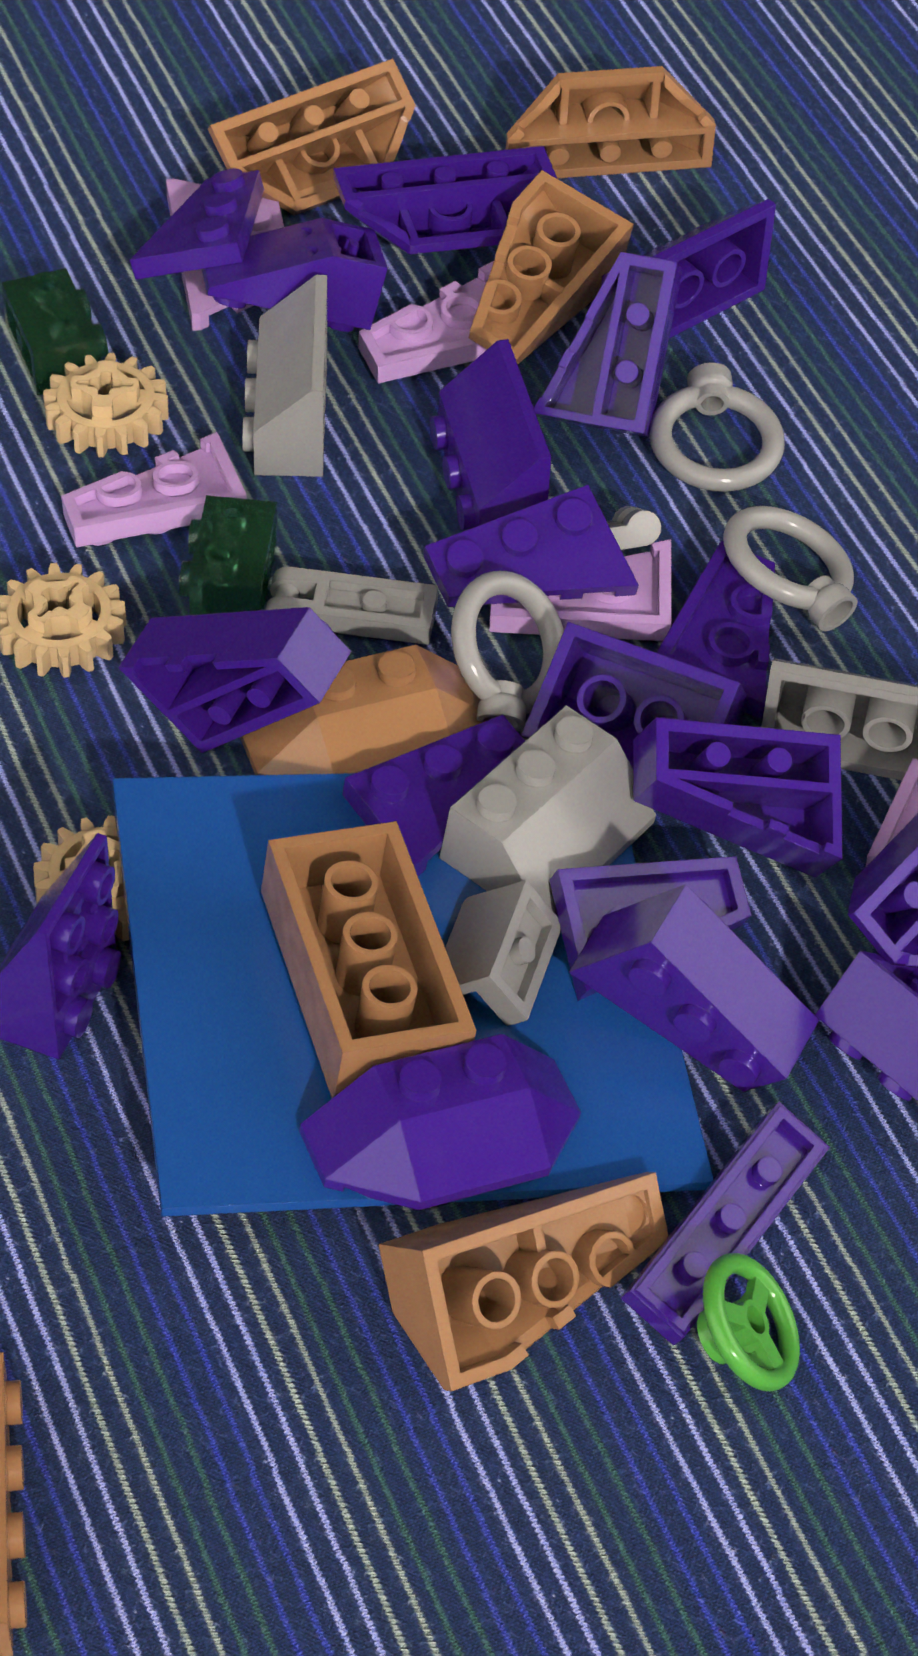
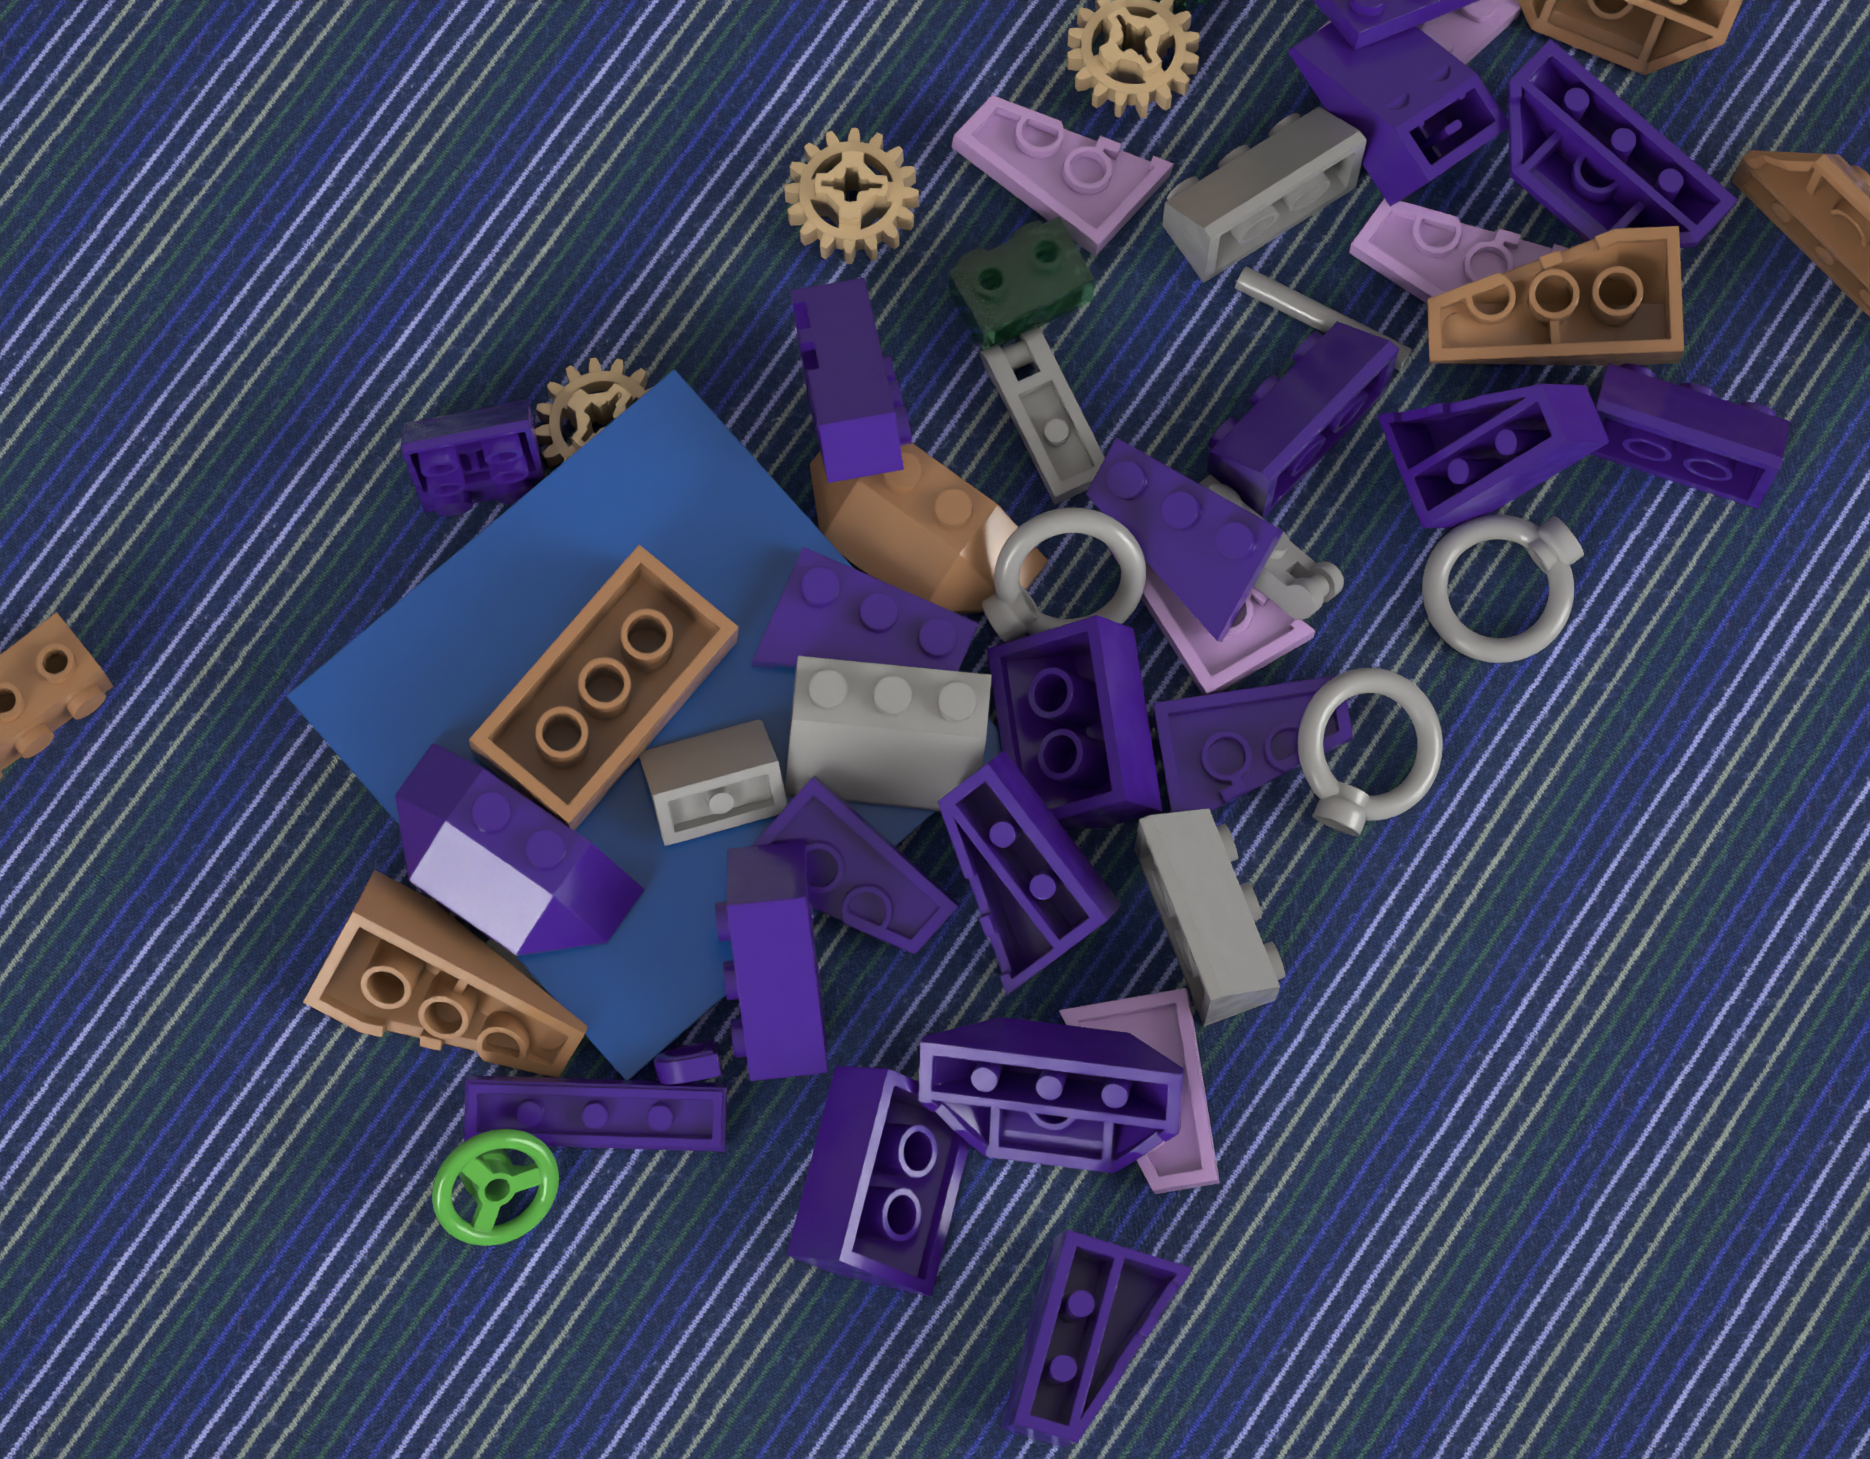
camera: 60 degrees right, 25 degrees up
none -> dark purple tile [654,1039,723,1085]
none -> light grey bar [1235,266,1412,371]

